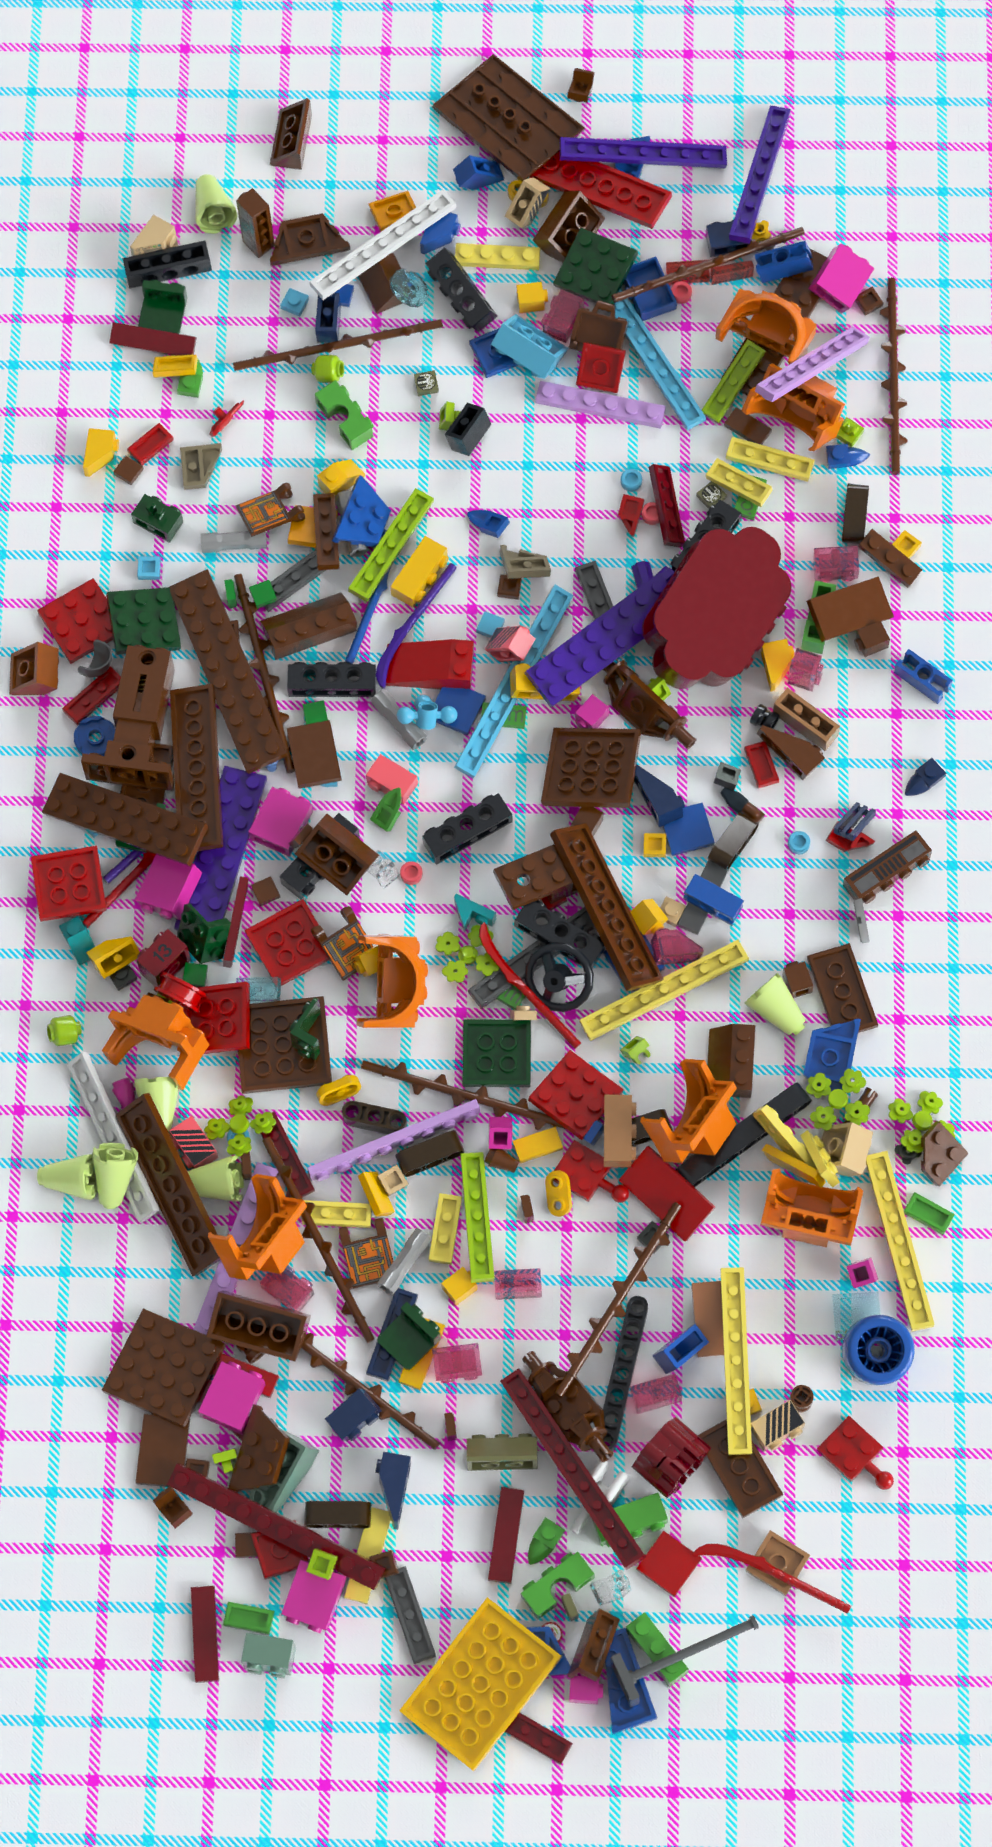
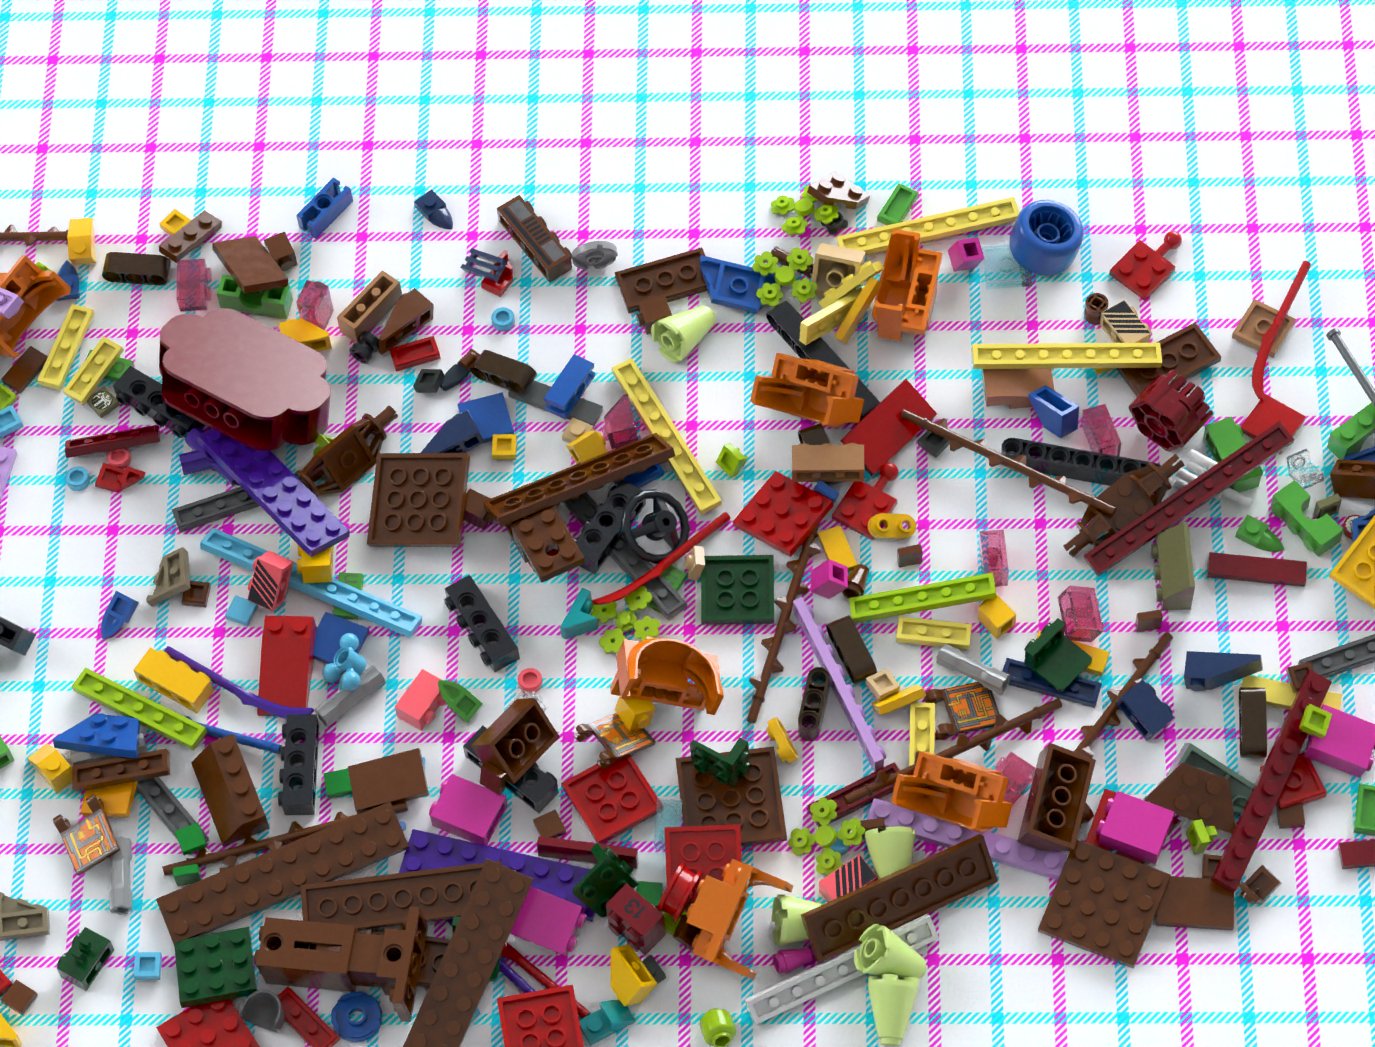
camera: 90 degrees left, 10 degrees down
dark pink brick [575,694,609,728] -> none
reddish brown slope [707,1024,755,1098] -> none
none -> yellow slope [67,218,96,265]

